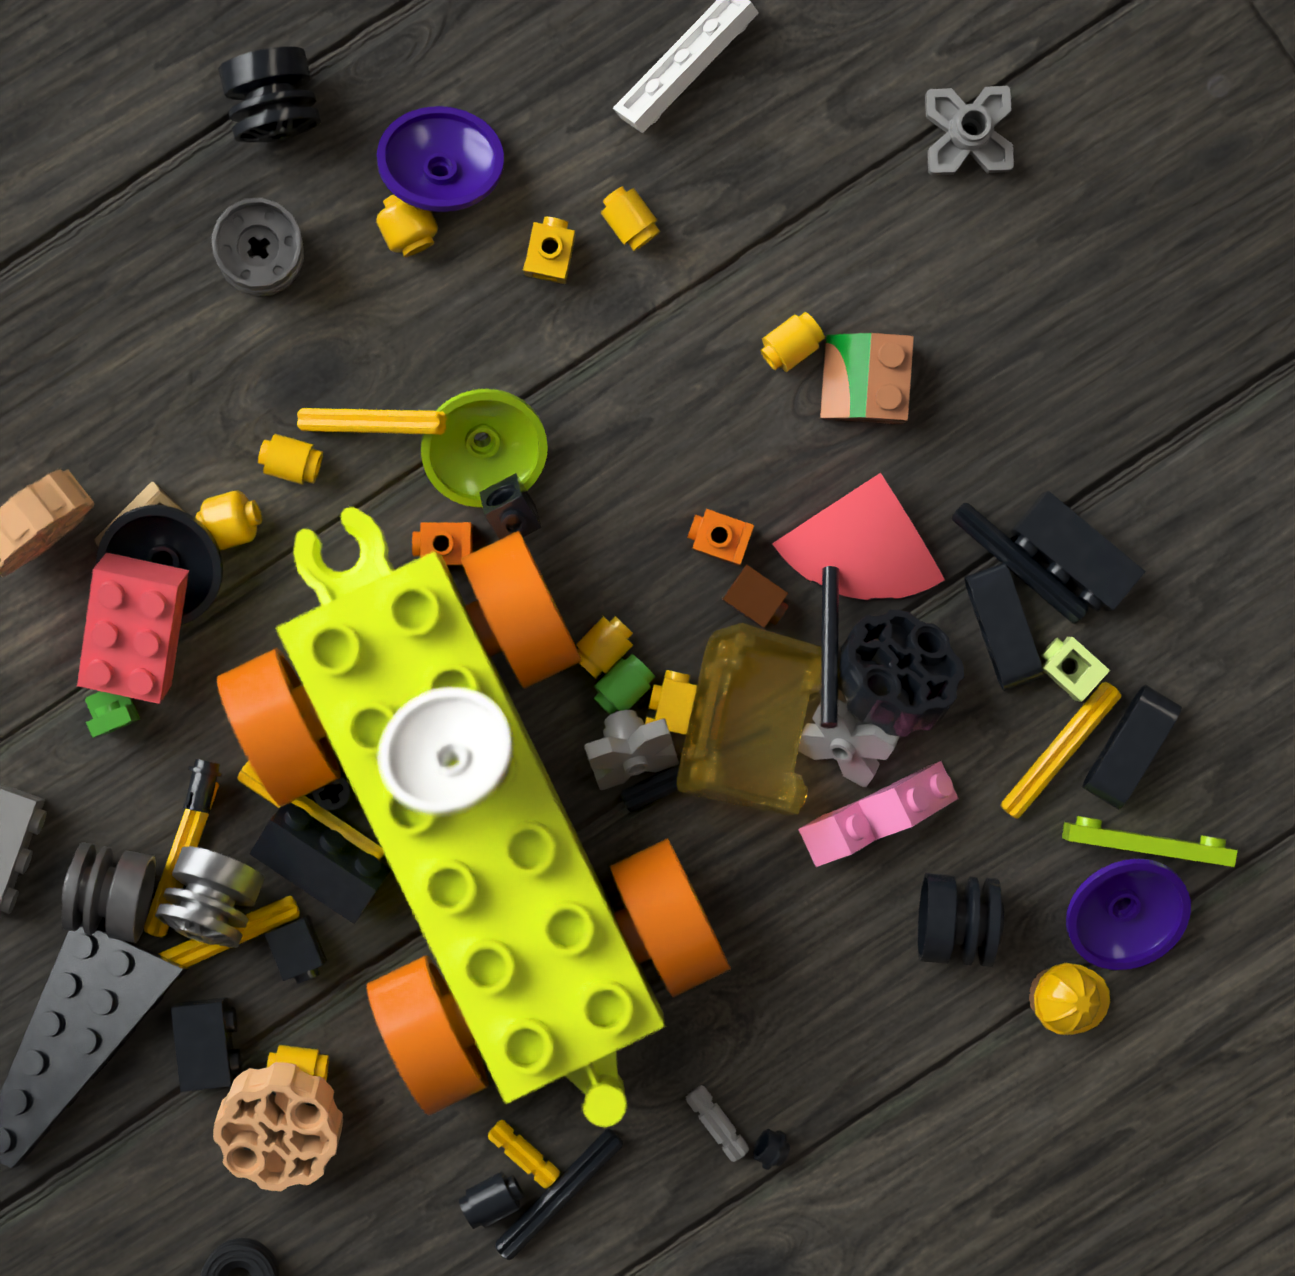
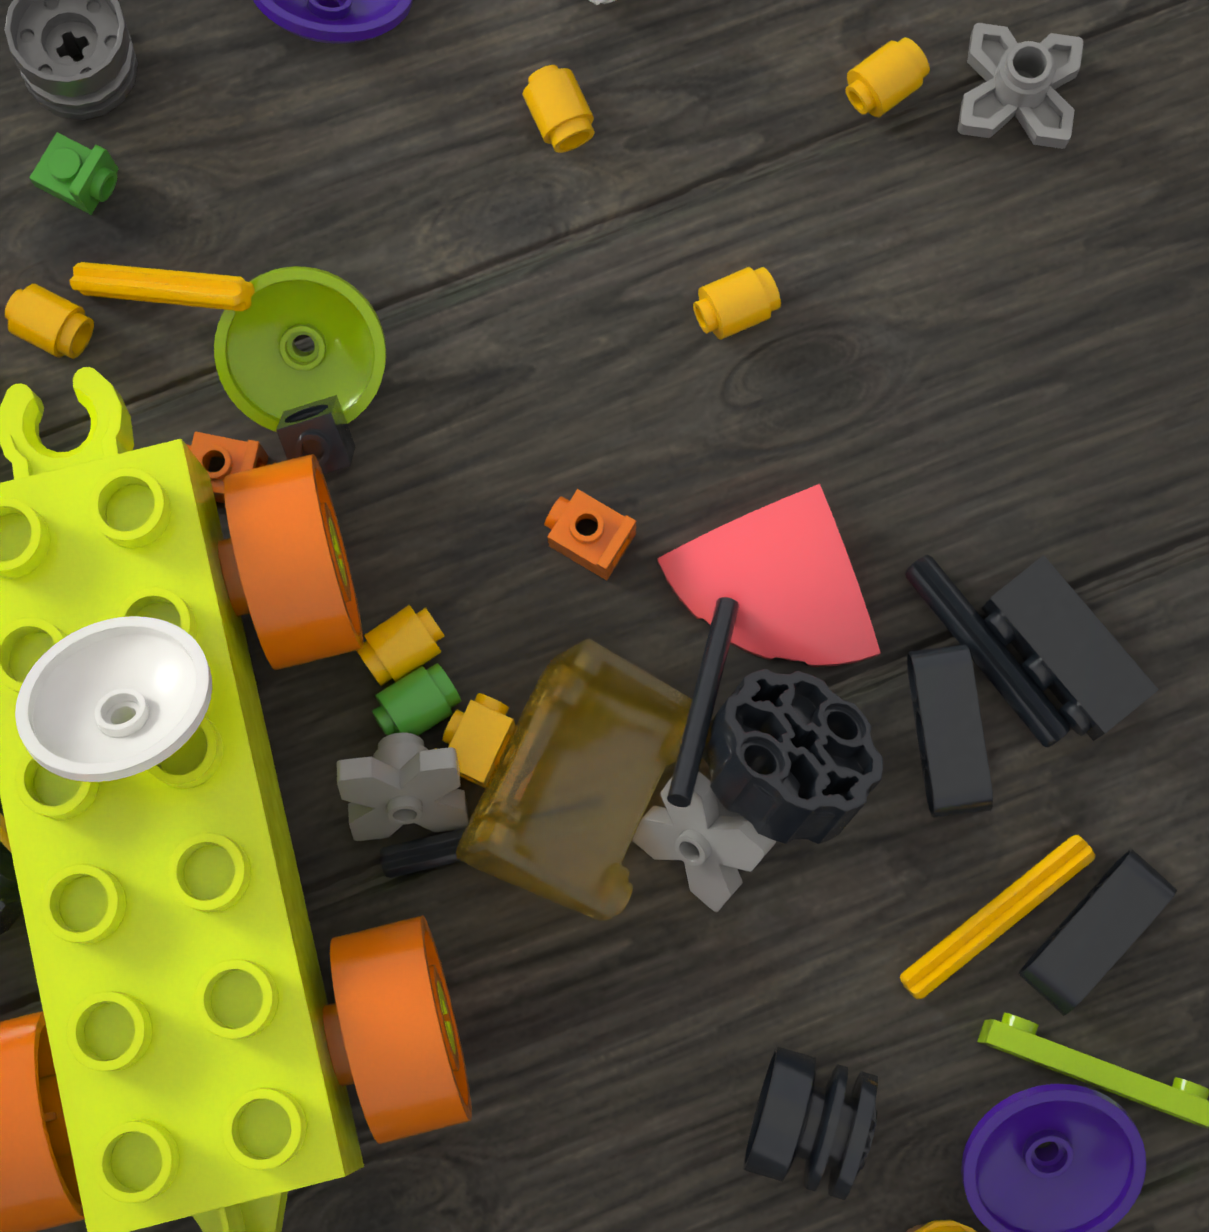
camera: 15 degrees right, 10 degrees down
yellow head [376,194,438,257] -> none
yellow brick [523,217,576,284] -> none
reddish brown brick [722,565,789,628] -> none
bright pink arch [798,761,959,867] -> none
nougat slope [820,333,914,425] -> none
yellowish green brick [1040,637,1110,702] -> none
none -> bright green bracket [29,132,119,215]
none -> yellow brick [845,37,930,117]

